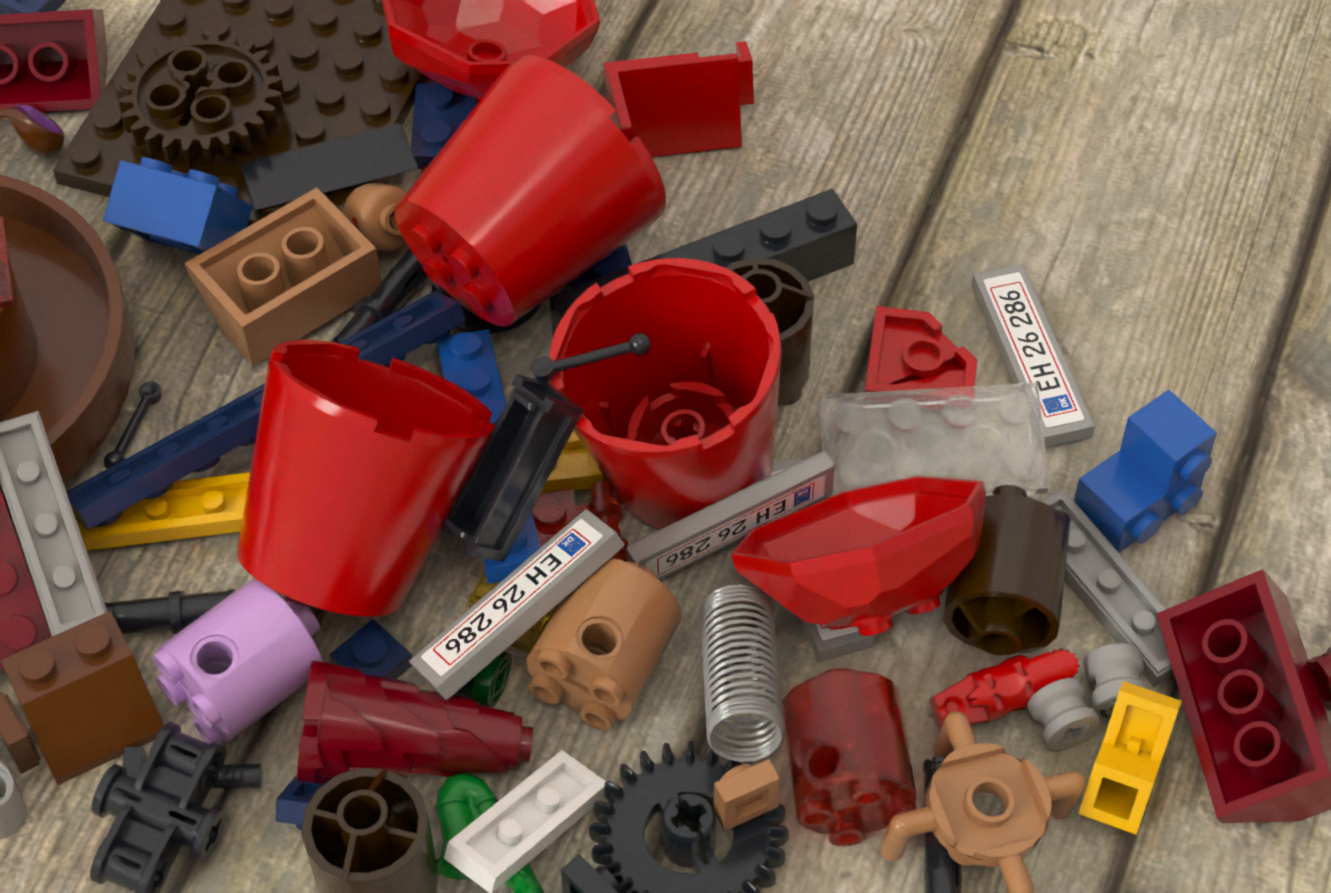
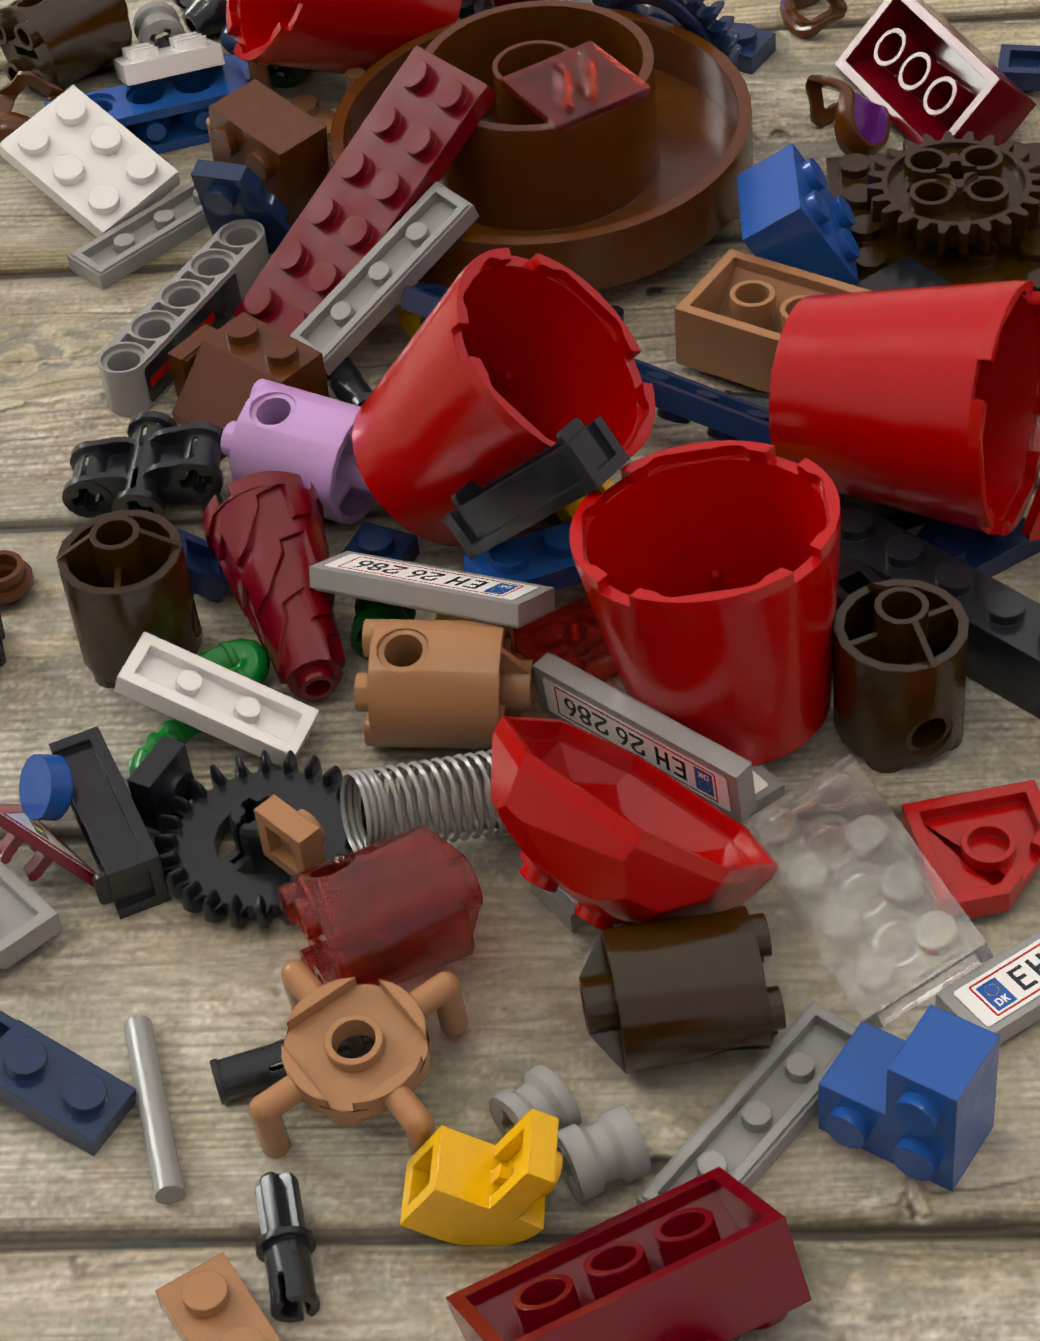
camera: 75 degrees right, 10 degrees down
black hinge [531,333,651,382] -> none
red hinge [929,648,1080,729] -> none

